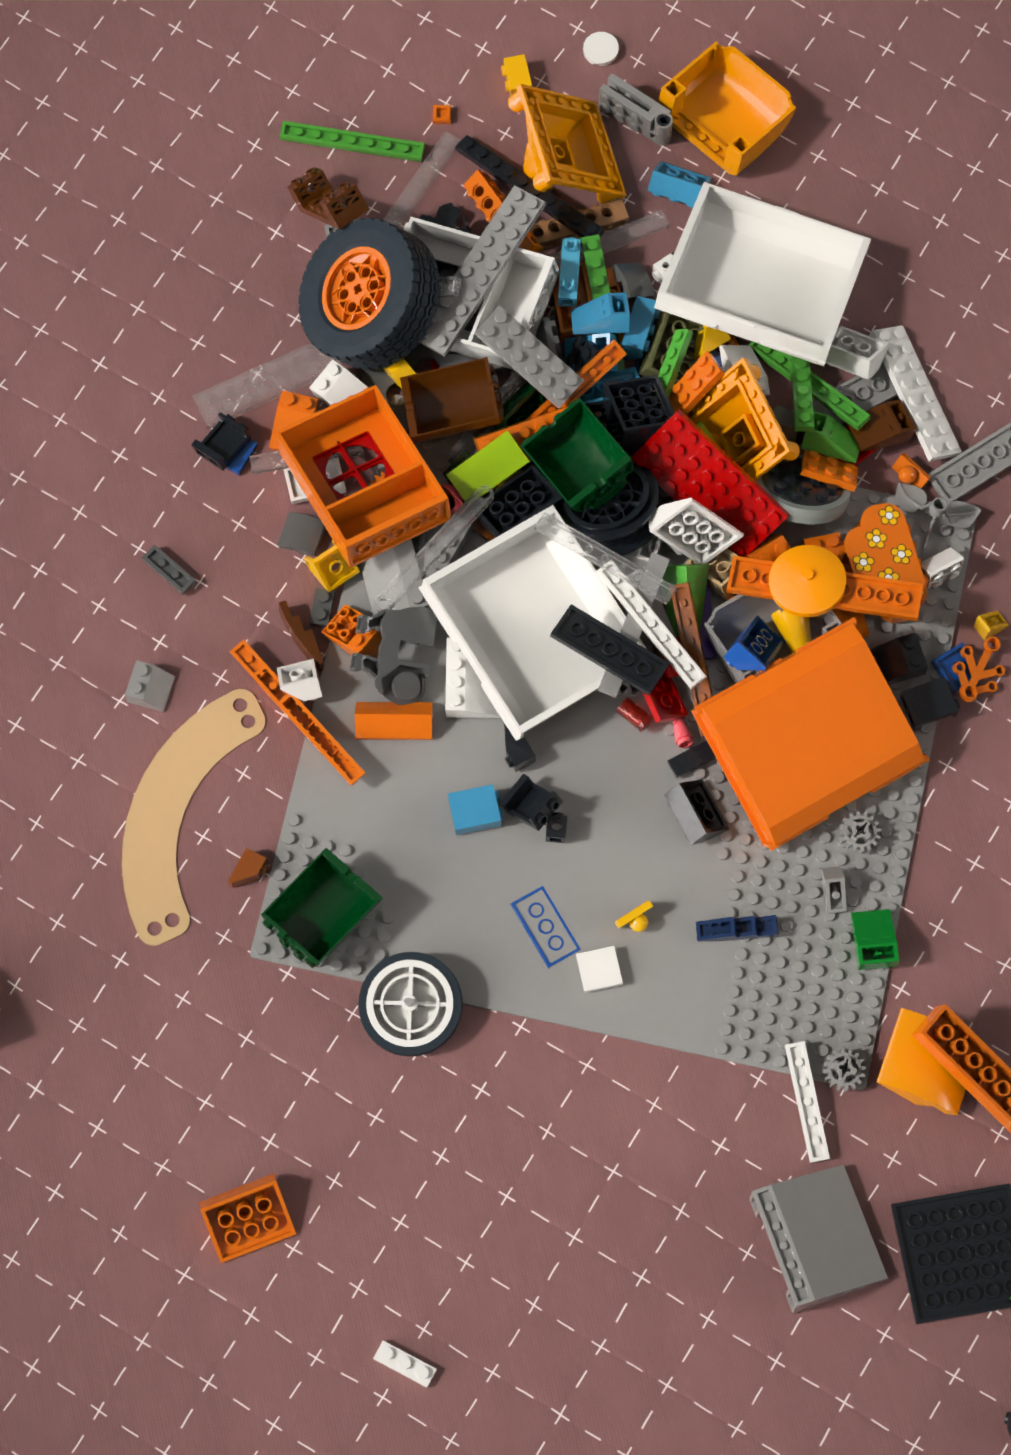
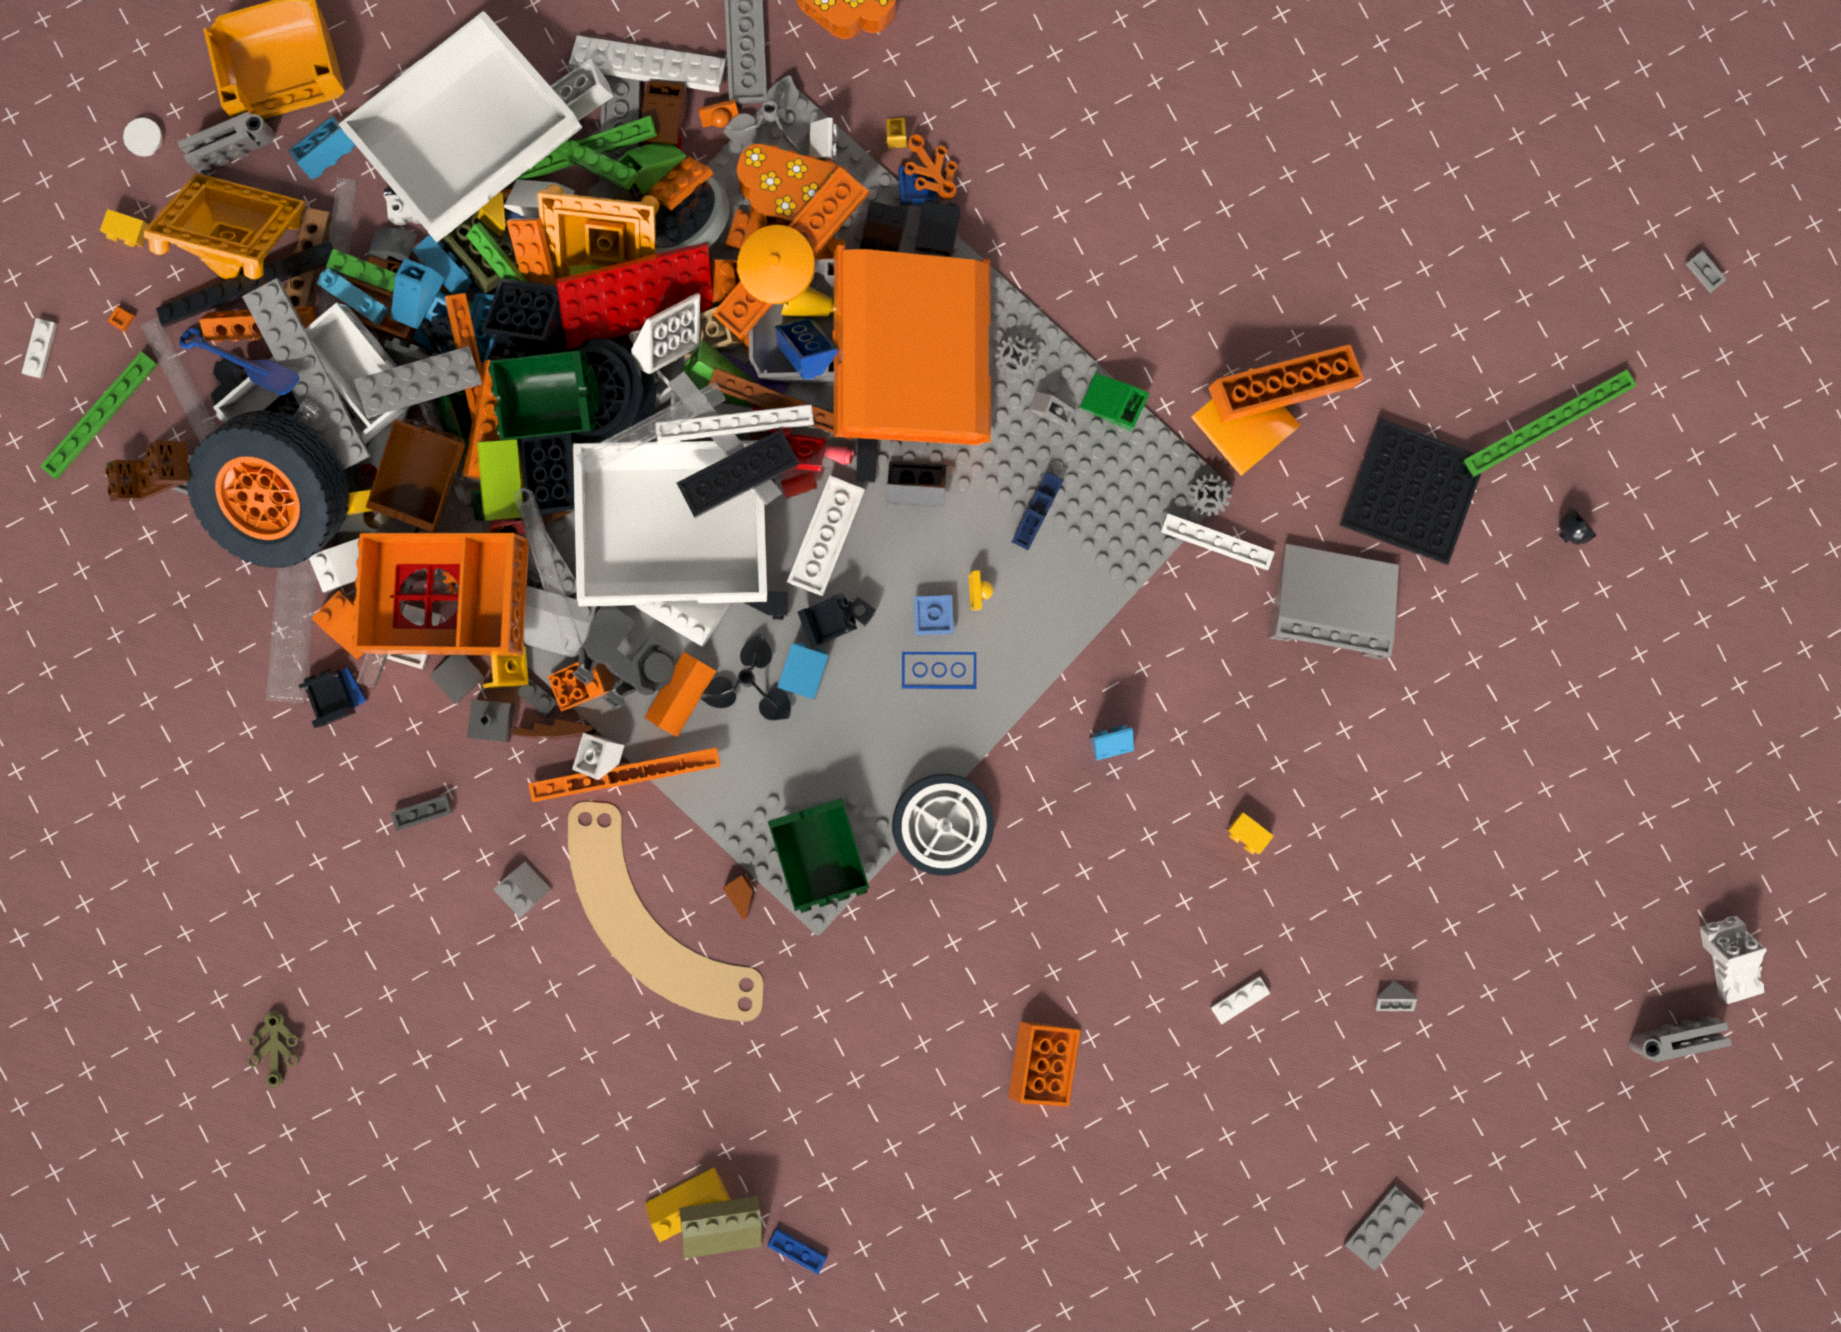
camera: 65 degrees left, 15 degrees up
white tile [576,946,623,993] -> none
none -> white plate [22,318,57,379]
none -> blue piece [179,327,300,395]
none -> dark grey brick [467,699,514,742]
none -> black plant [700,634,791,721]
none -> white plate [787,475,865,597]
none -> medium blue plate [914,595,954,635]
none -> dark azure slope [1089,725,1134,761]
none -> yellow brick [1227,812,1274,855]

